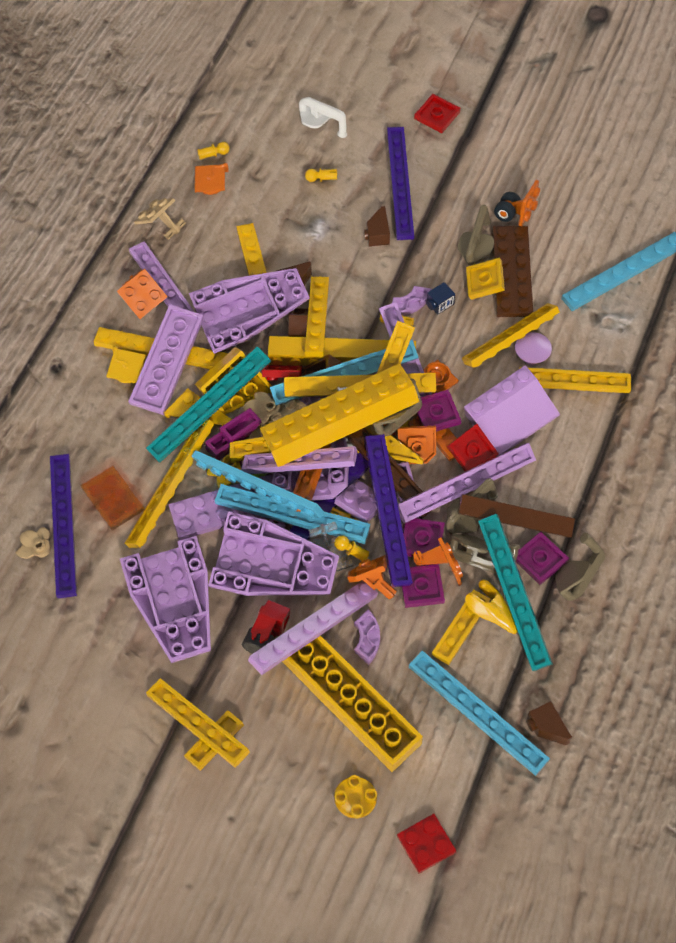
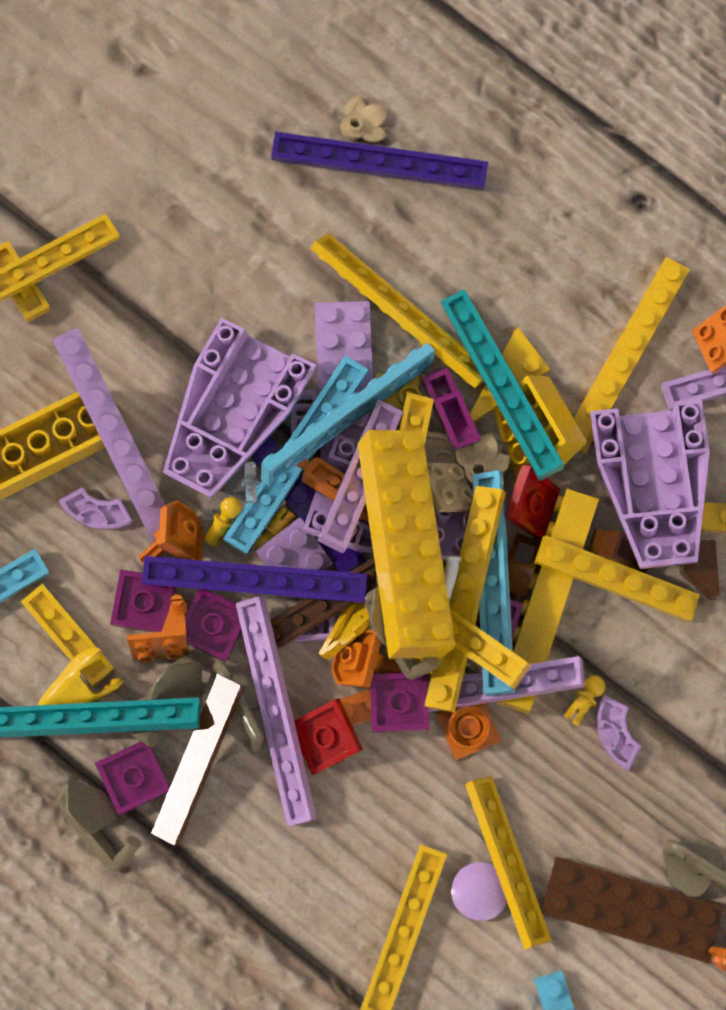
camera: 105 degrees right, 15 degrees up
clear orange plate [80,466,145,530] -> none
yellow hat [106,346,146,383] -> none
lavender wedge [120,536,211,663] -> none
lavender plate [128,304,204,415] -> none
red piece [242,600,290,654] -> none
dark blue brick [426,282,455,315] -> none
lavender slope [464,365,560,456] -> none
yellow plate [466,258,505,300] -> none

